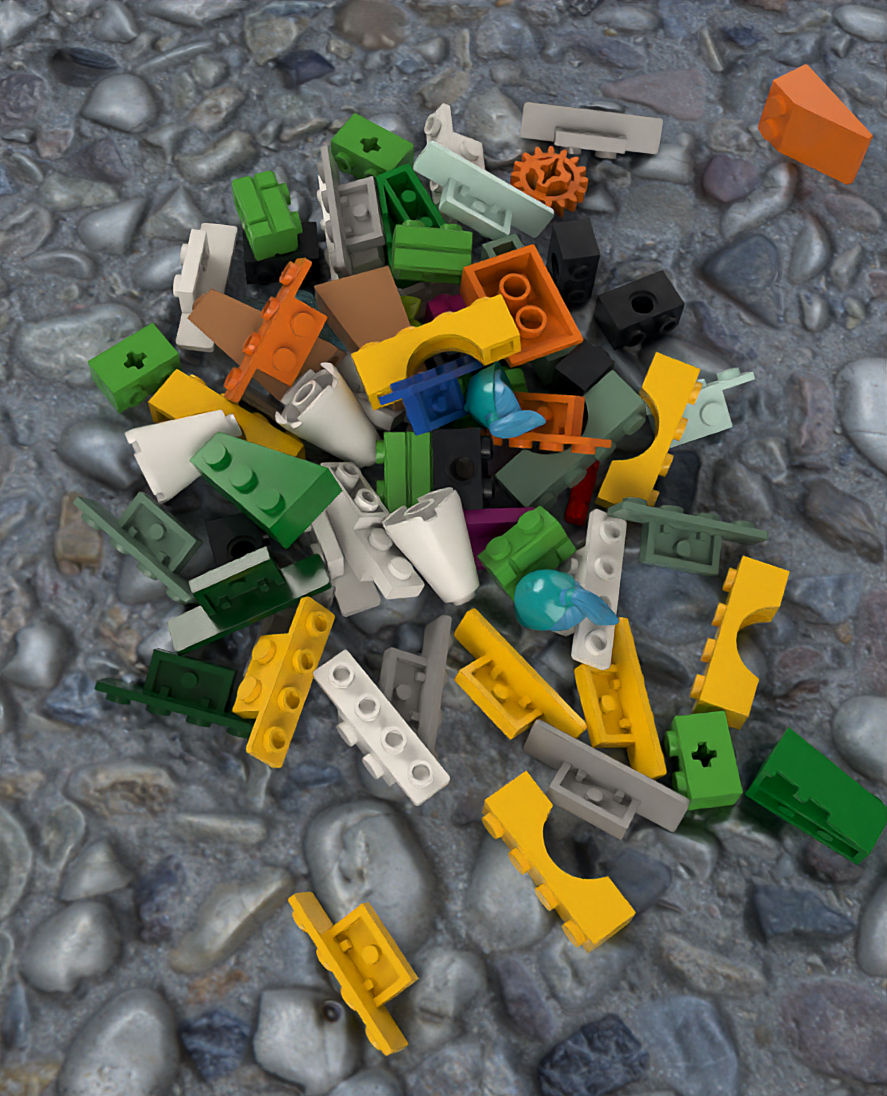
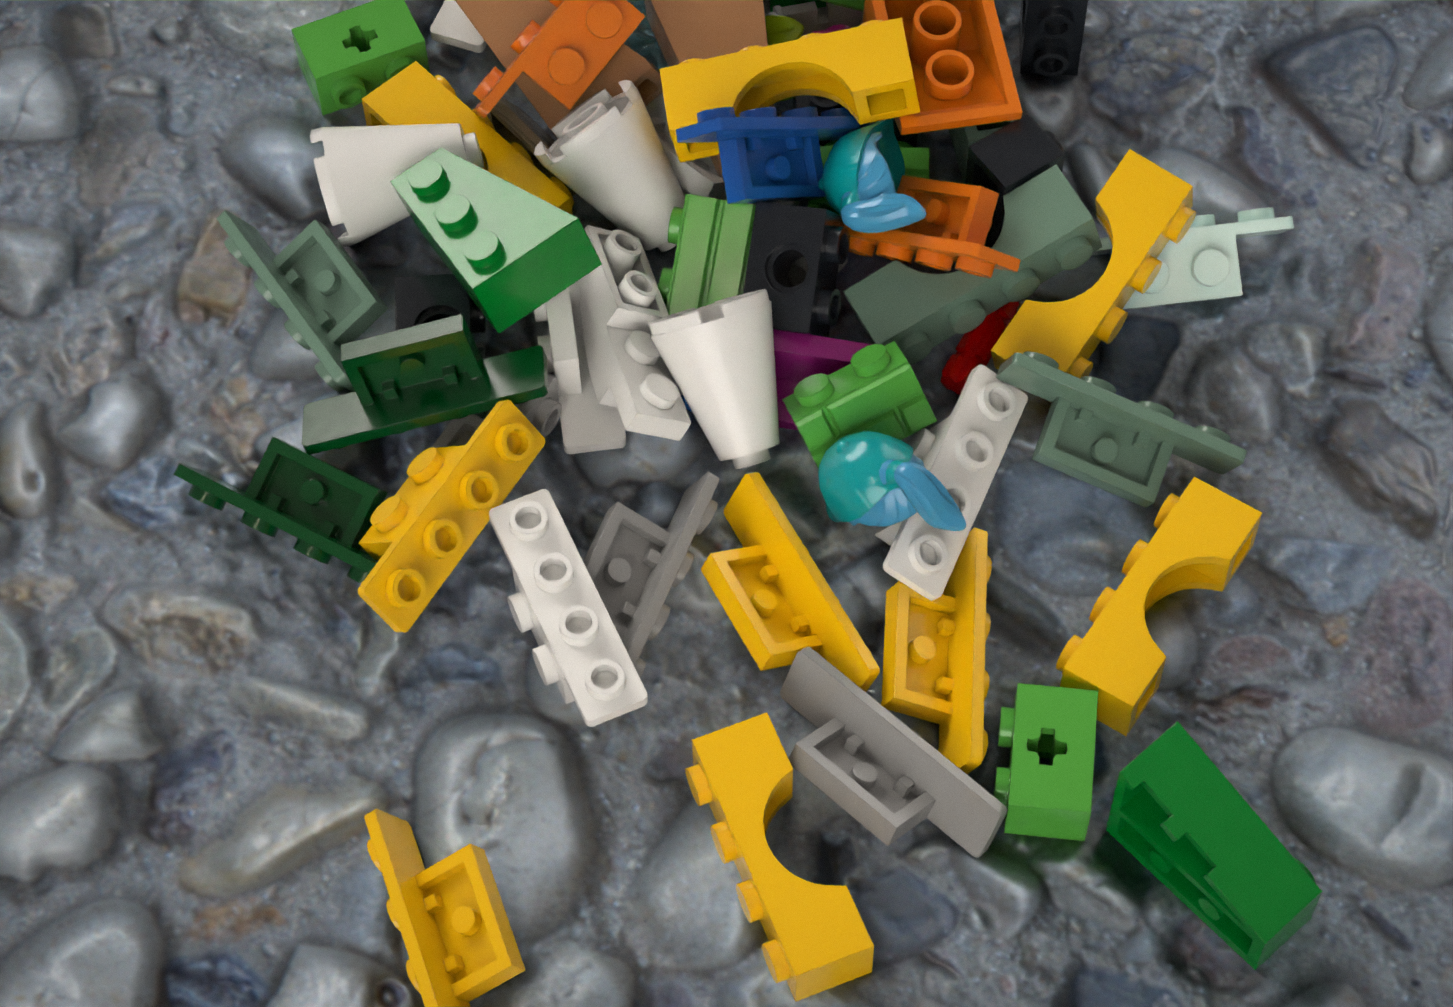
camera: 20 degrees right, 5 degrees down
black brick [593,270,685,351] -> none

